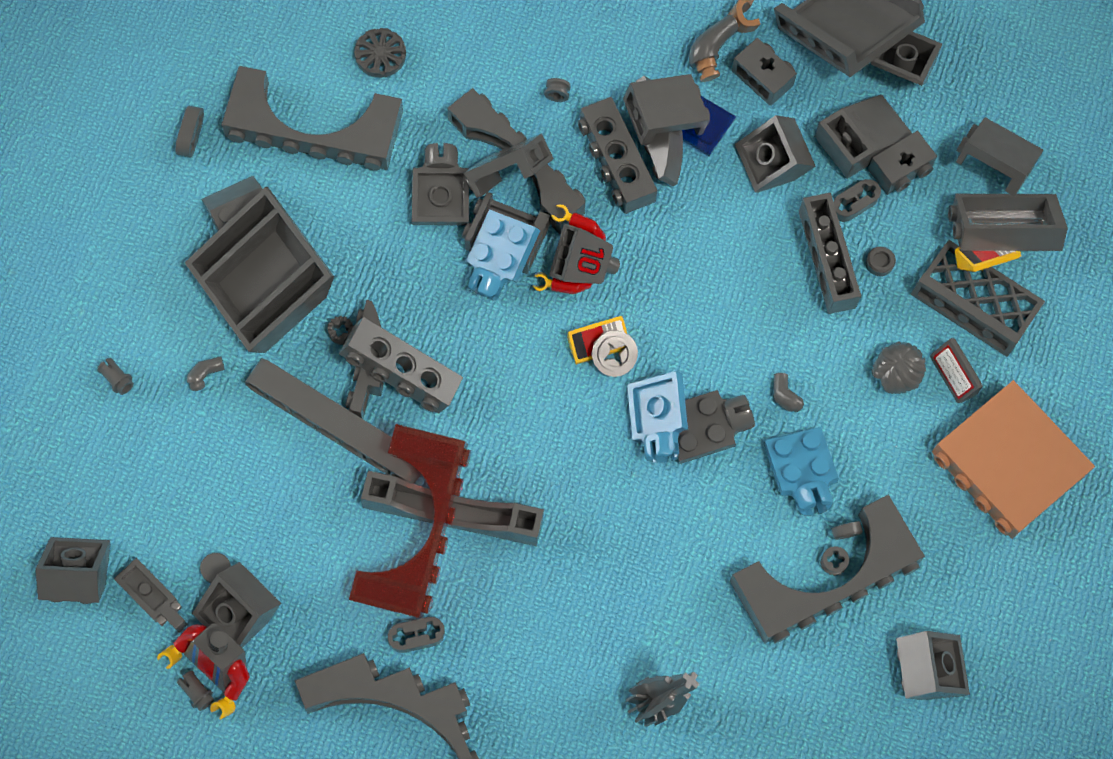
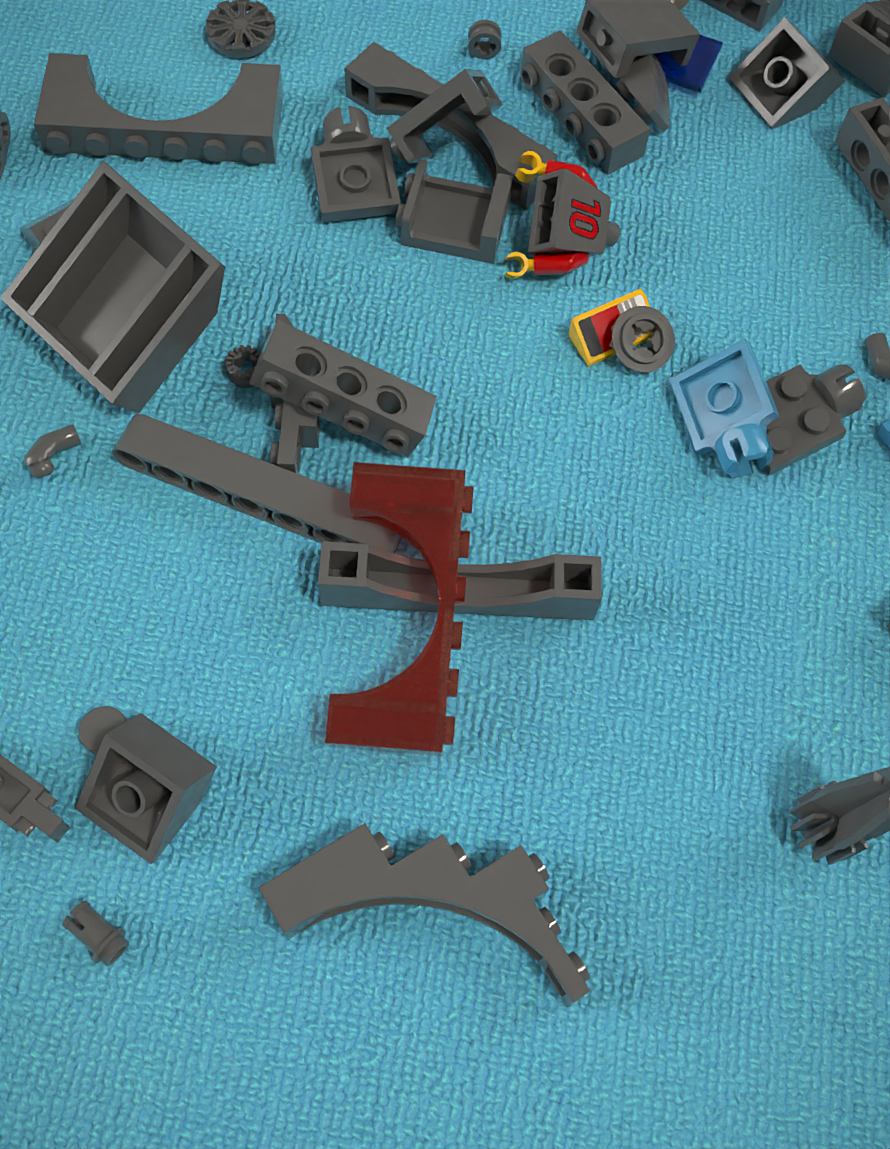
camera: 10 degrees left, 5 degrees down
torso [157,622,250,720] -> none
dark grey beam [388,617,445,653] -> none
plate [466,209,541,300] -> none

